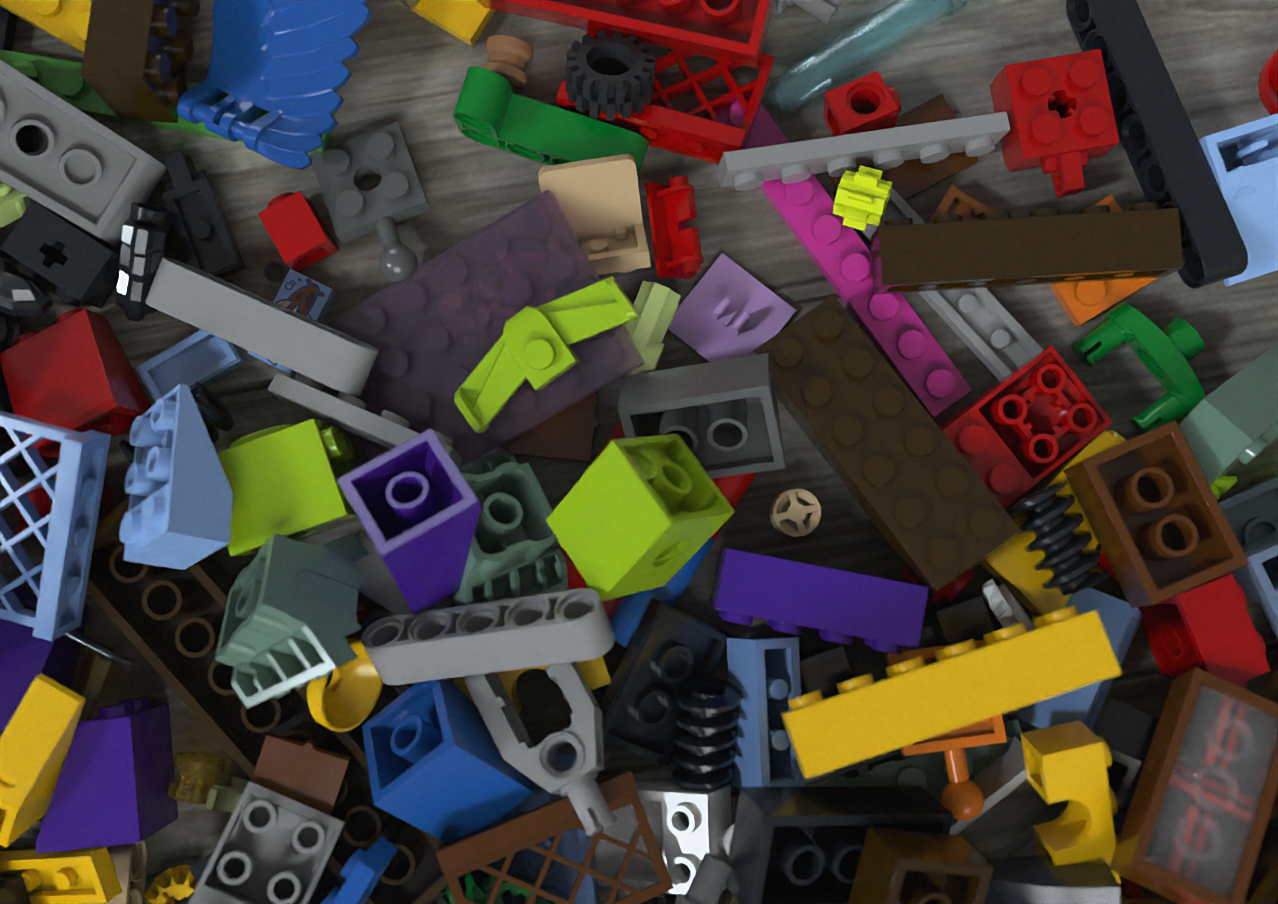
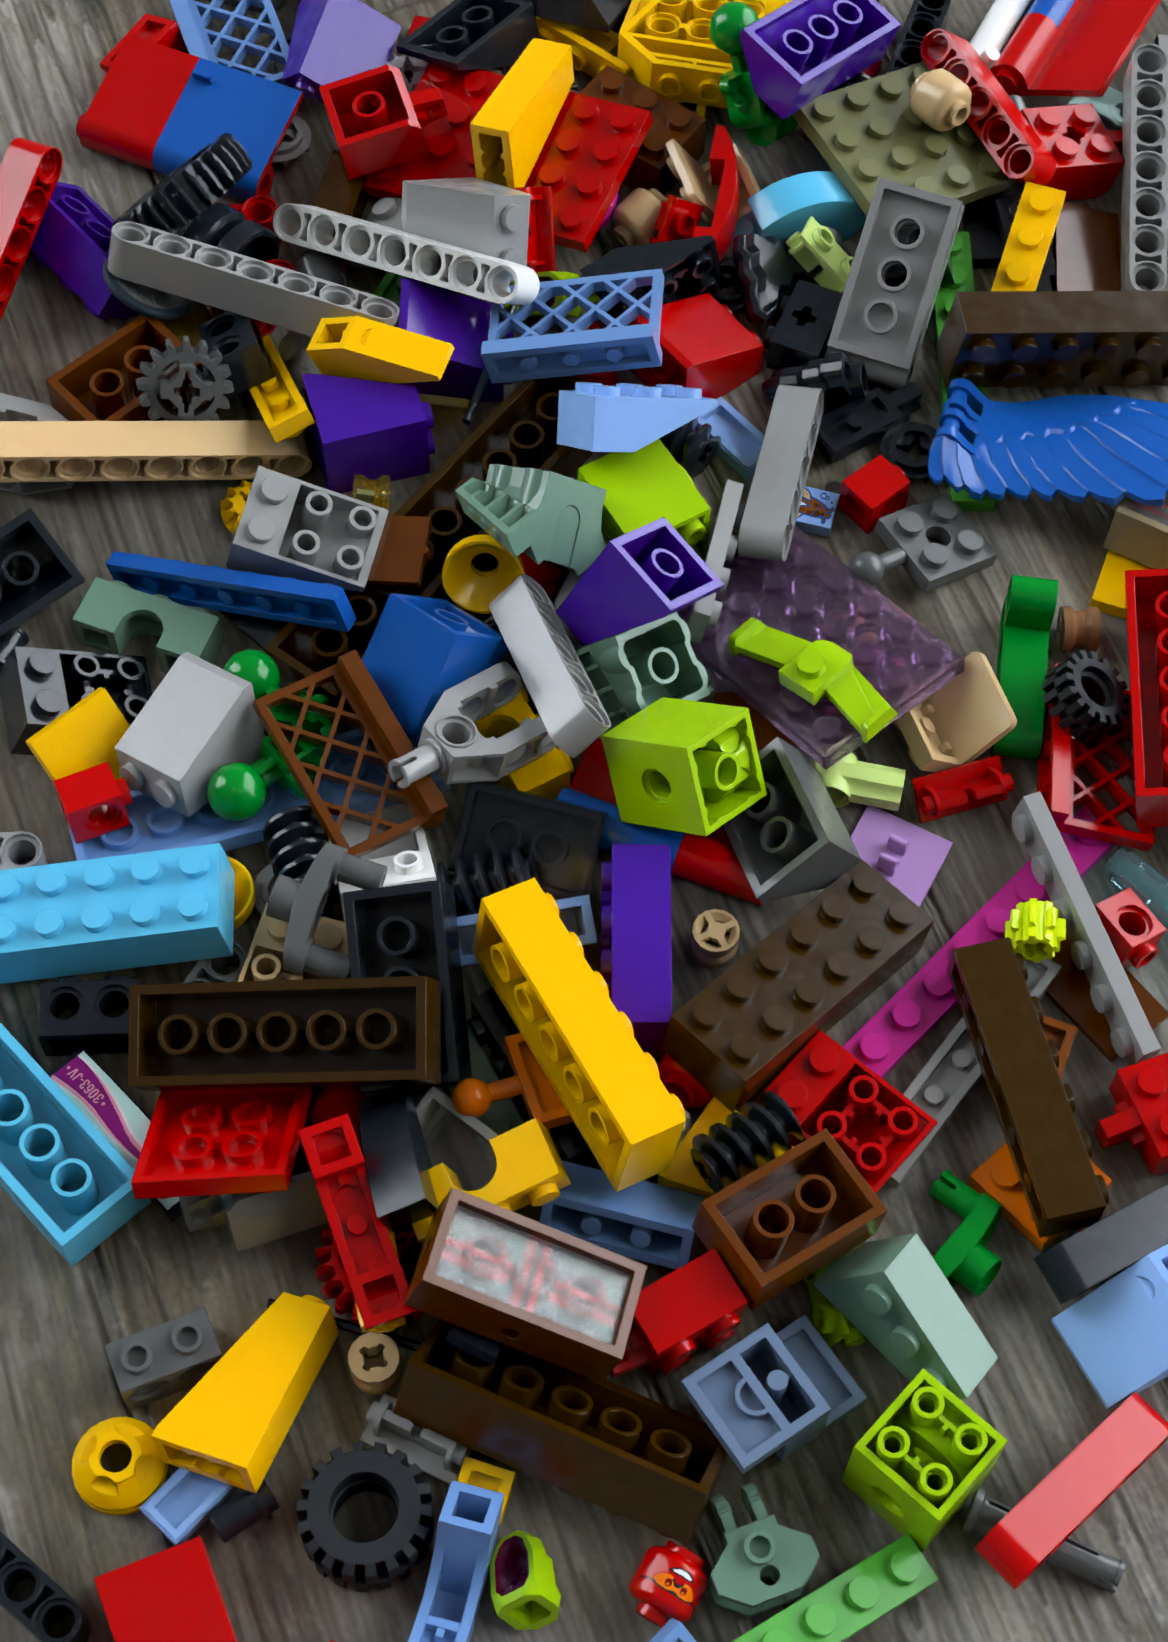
camera: 75 degrees right, 25 degrees down
none -> black gear [880,422,936,483]

